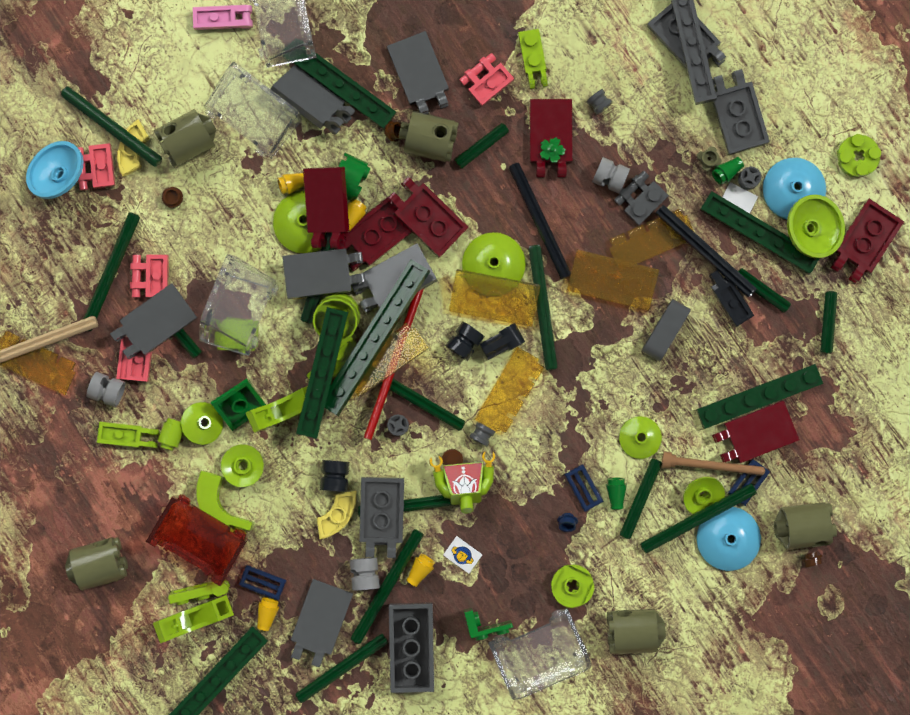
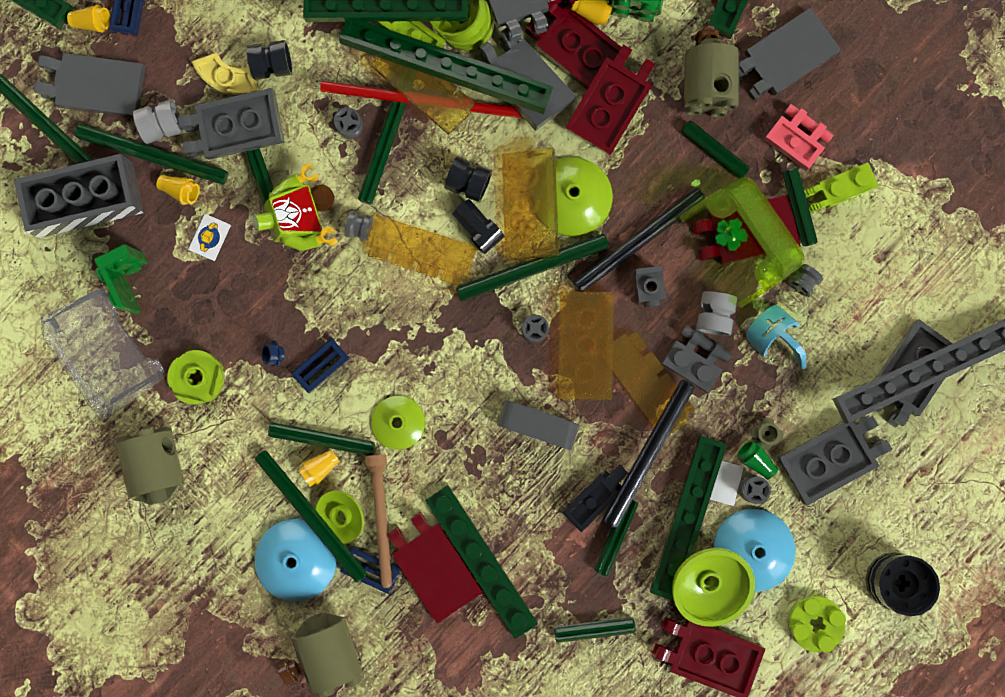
camera: 80 degrees right, 0 degrees up
green cone [606,477,627,510] -> none
none -> yellow cone [298,449,340,487]
none -> dark grey wheel [521,314,549,343]
none -> dark grey brick [632,266,666,308]
none -> clear neon green windscreen [679,177,804,308]
none -> medium azure helmet [746,305,807,370]
none -> dark green axle [783,168,818,247]
none -> black wheel [865,552,940,616]

